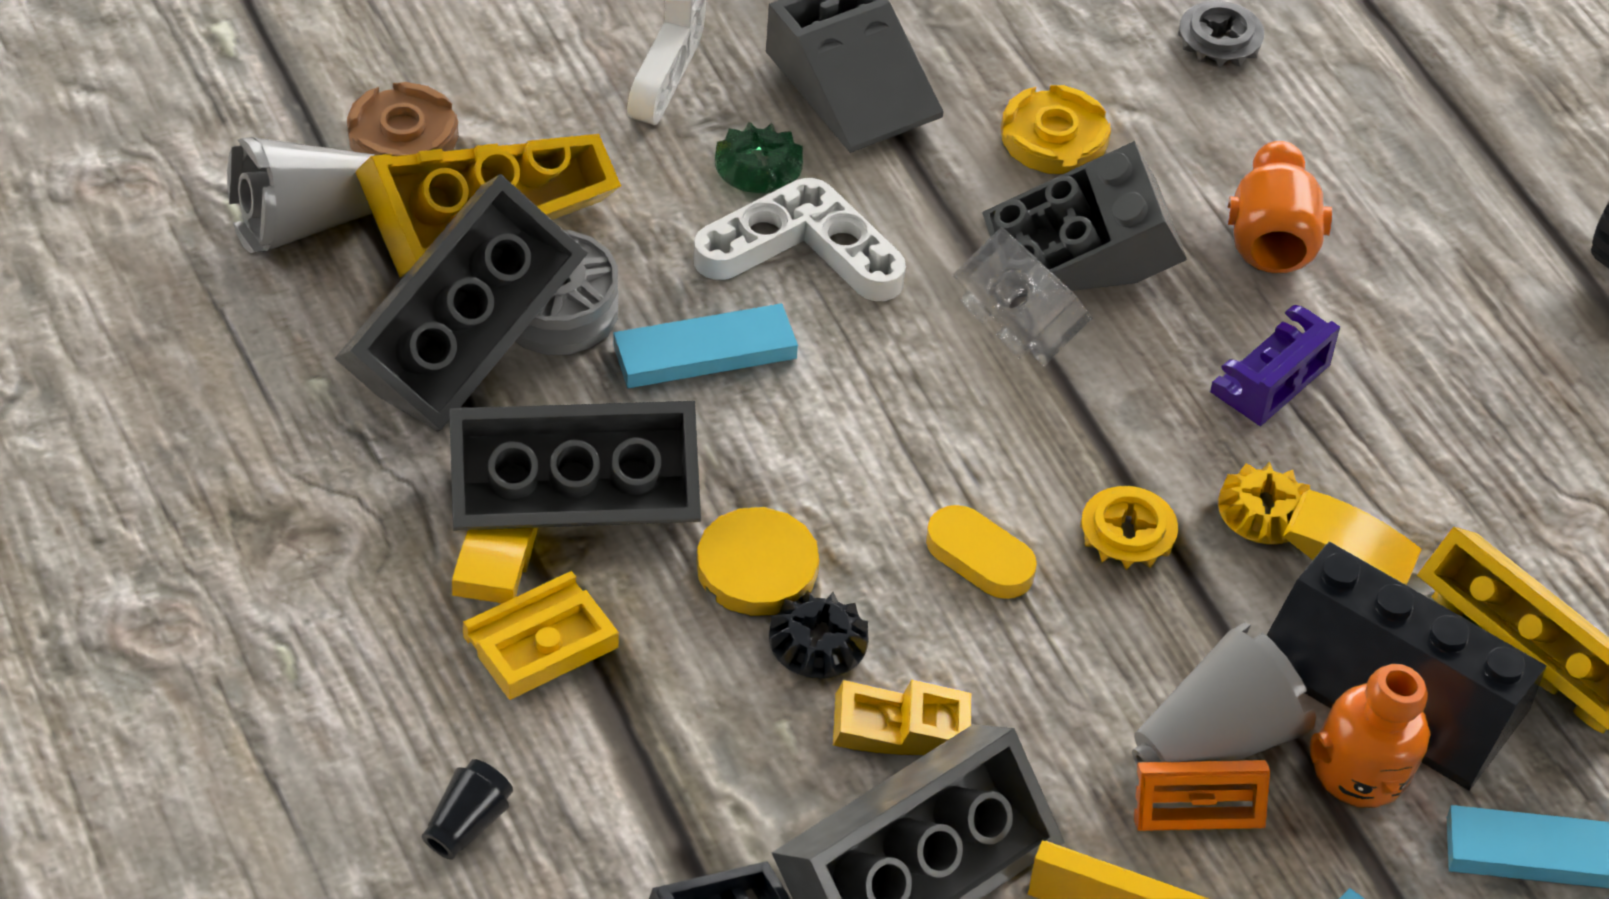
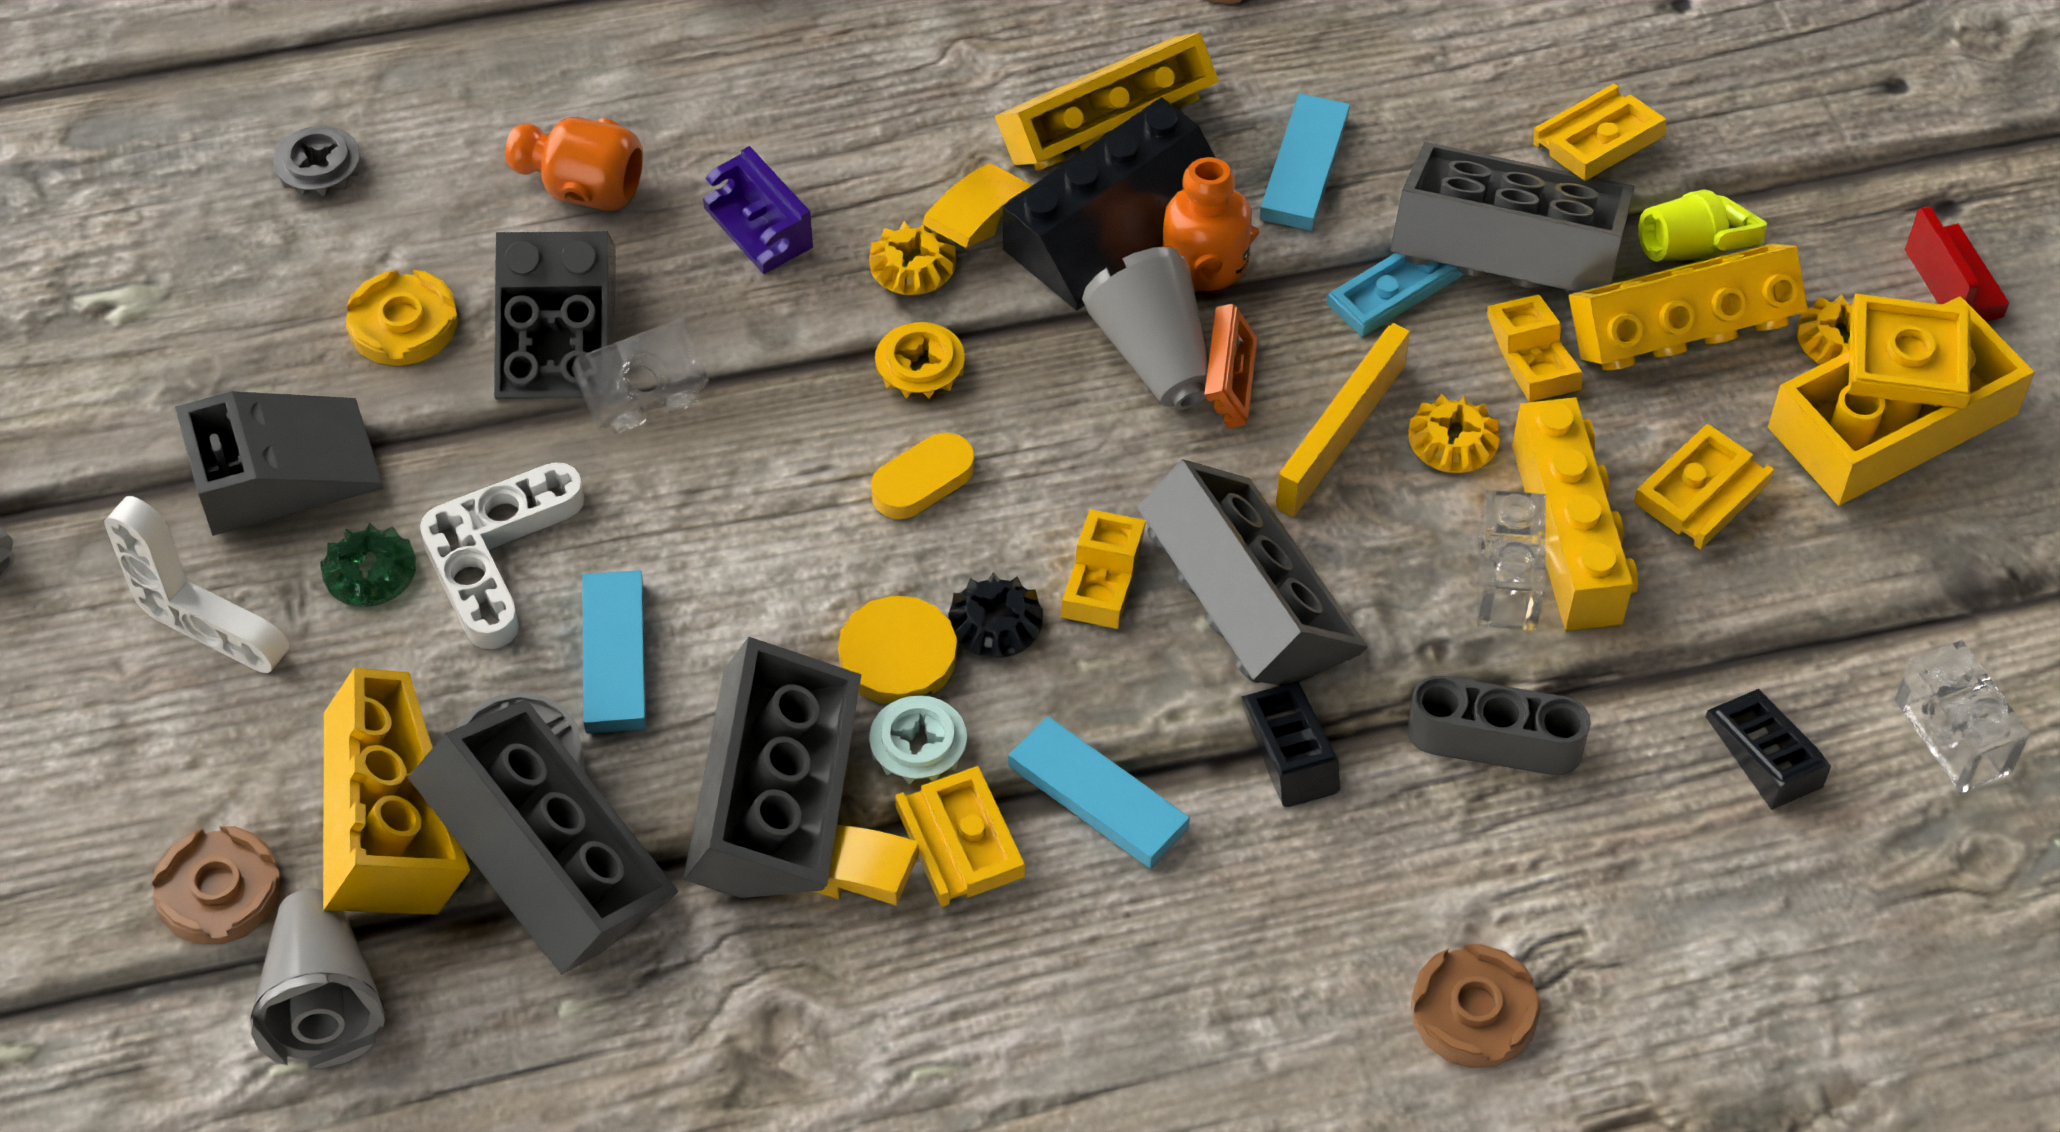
camera: 75 degrees left, 5 degrees up
black cone [422,759,513,860] -> none
none -> light aqua gear [869,696,967,785]
none -> medium azure tile [1008,716,1190,869]

